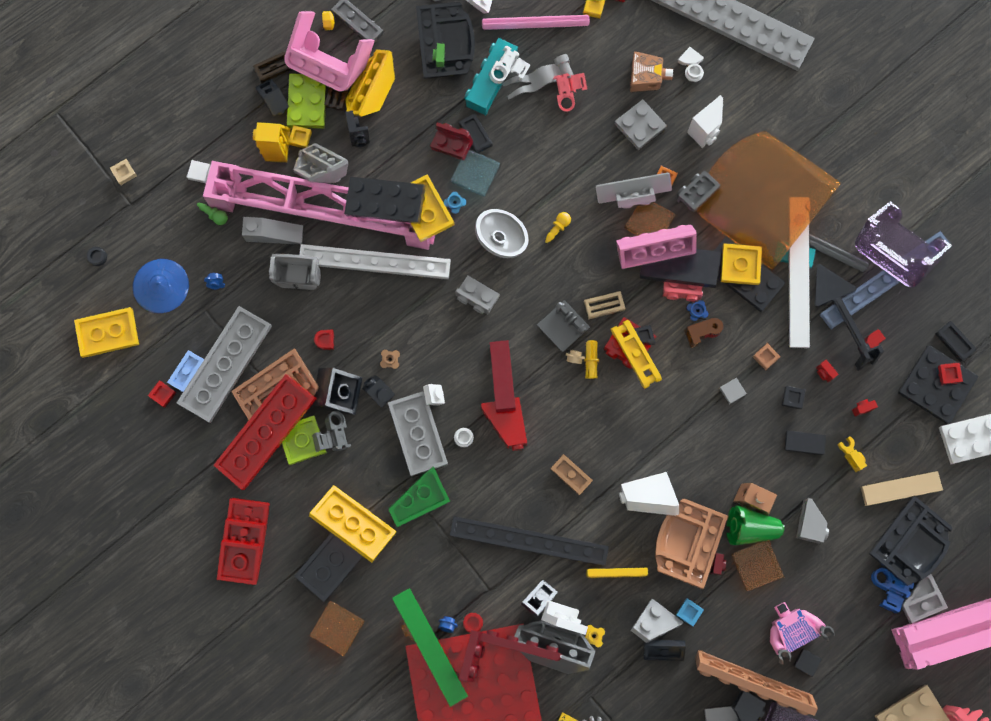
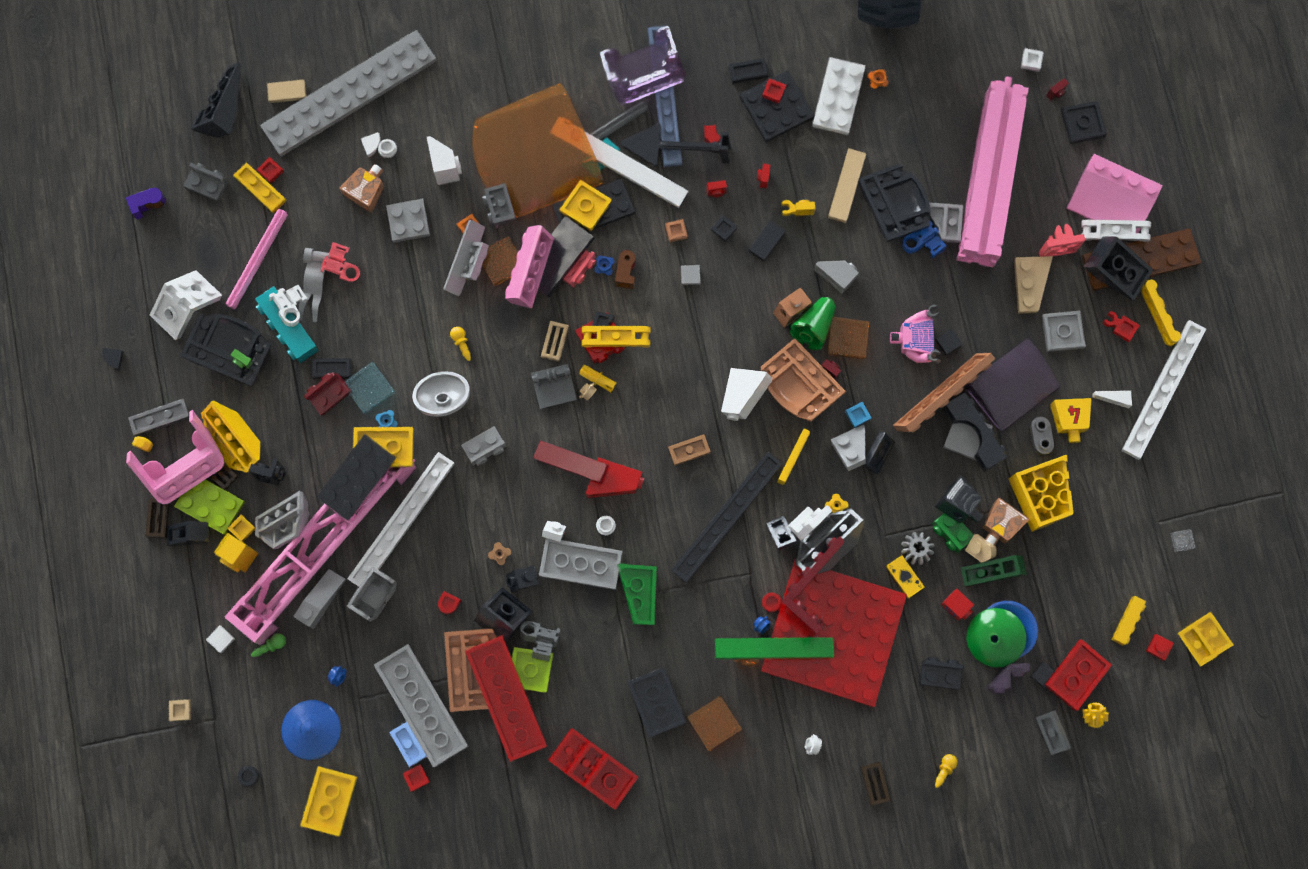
camera: 65 degrees left, 0 degrees up
yellow plate [309,486,396,563] -> none

